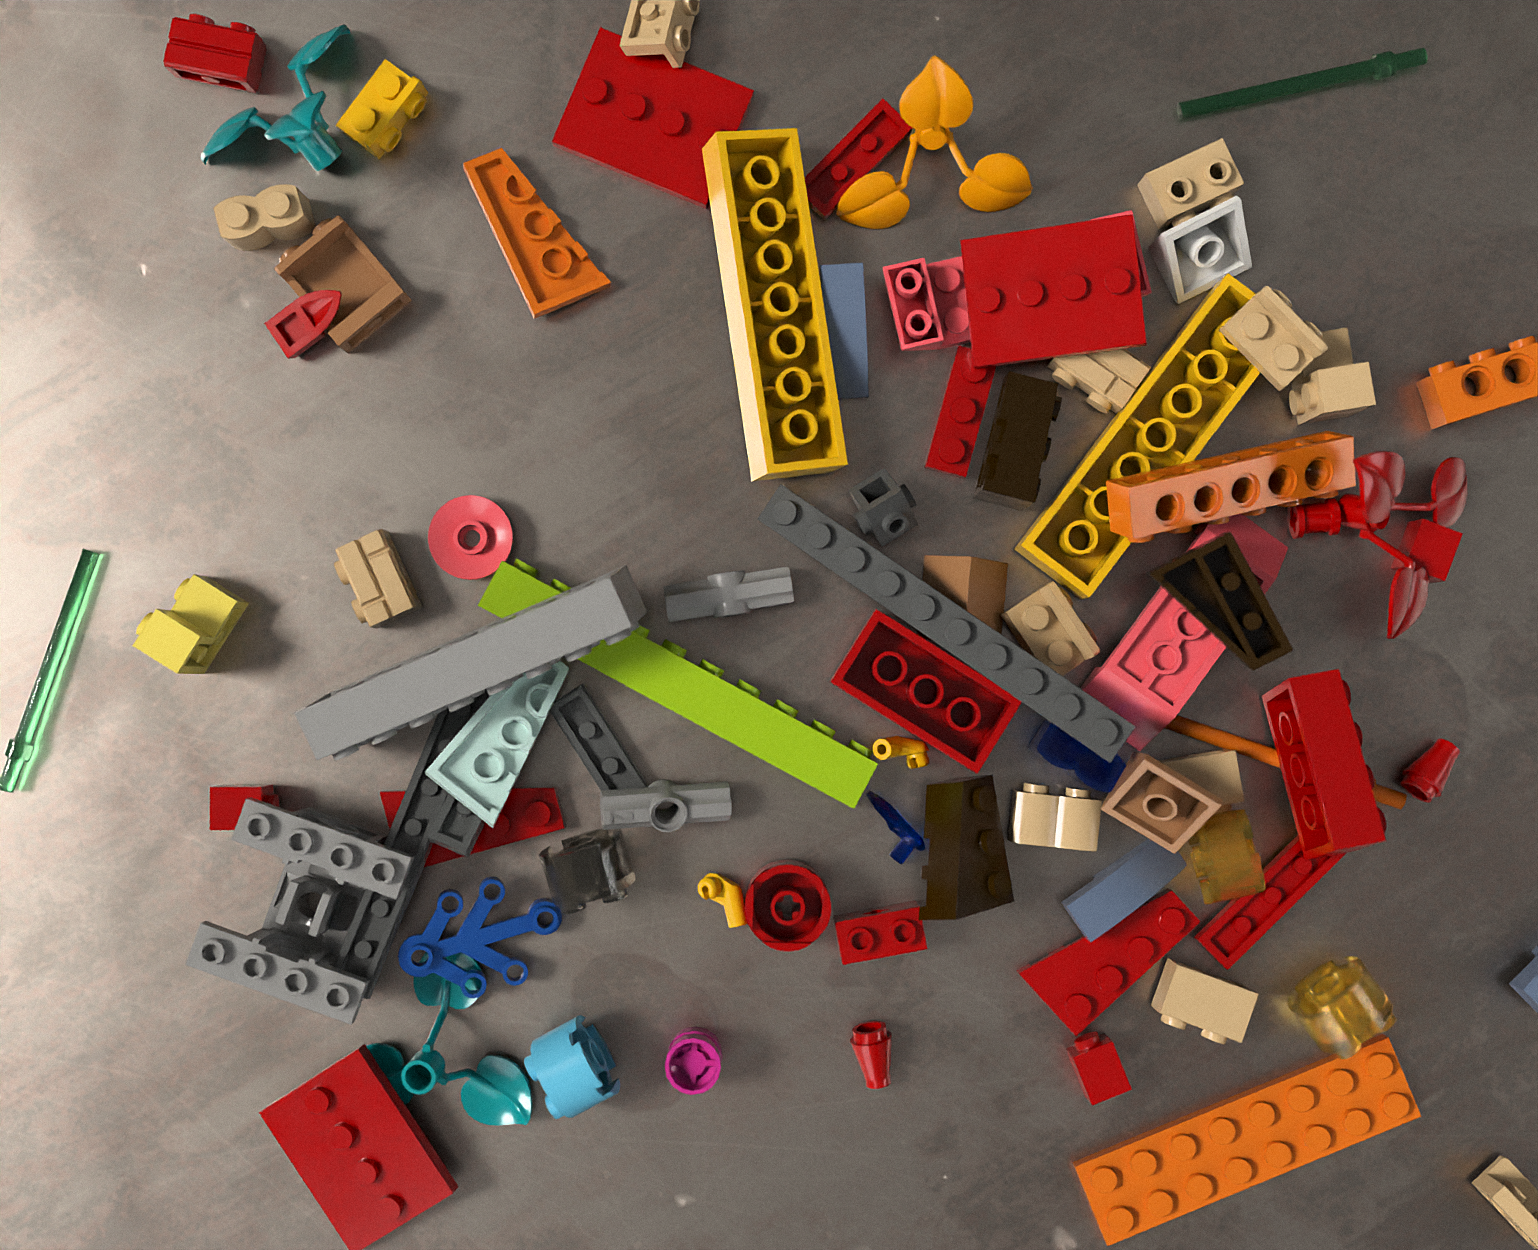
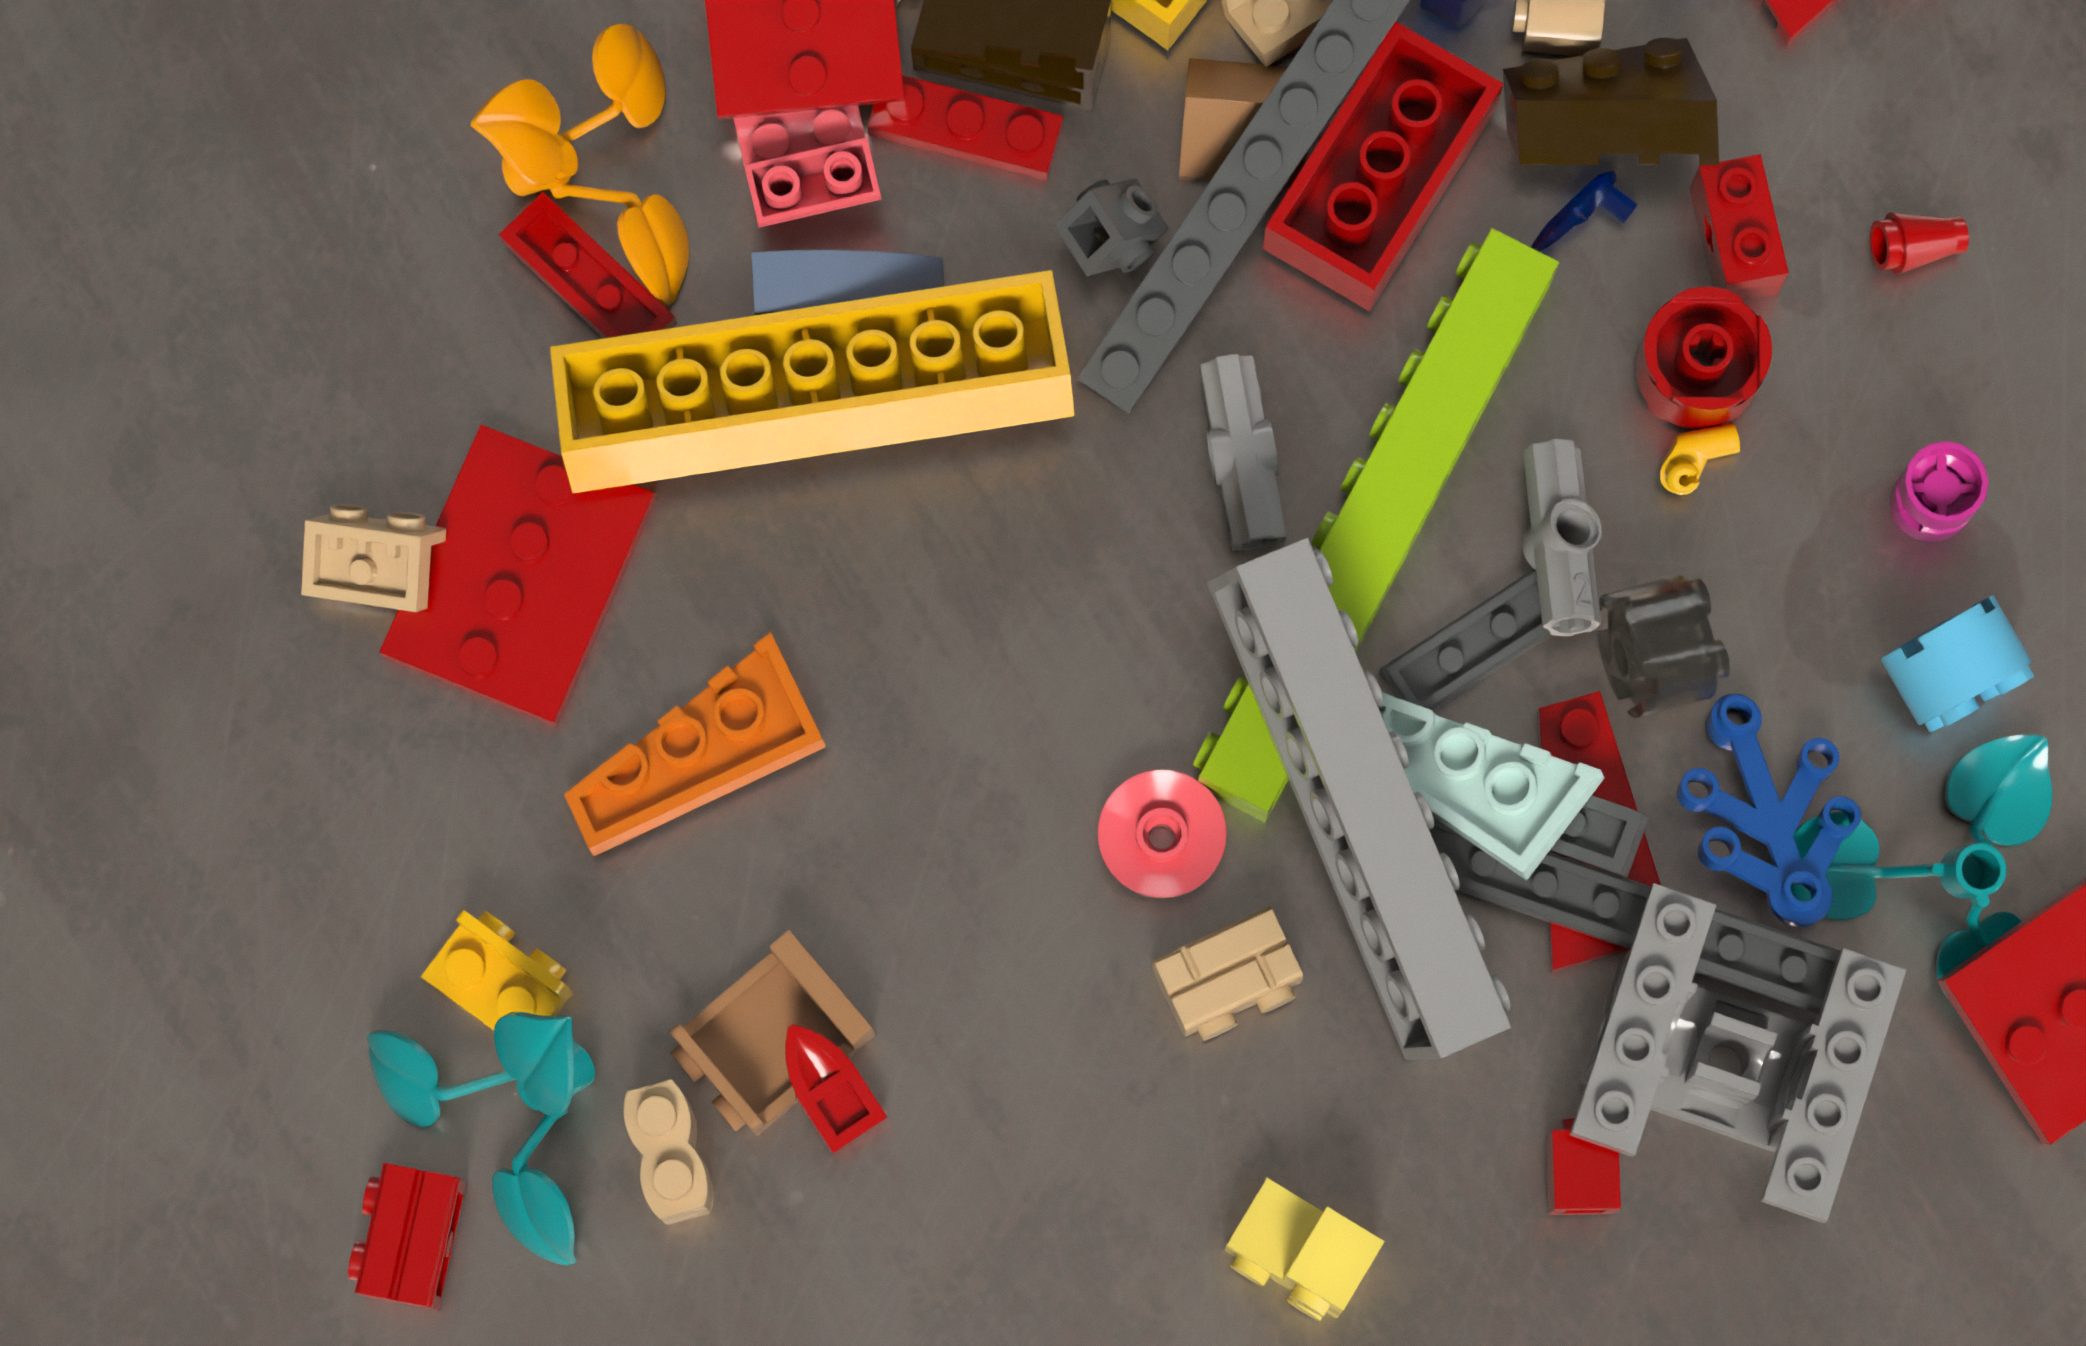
camera: 85 degrees left, 10 degrees down
yellow arm [873,735,930,769] -> none

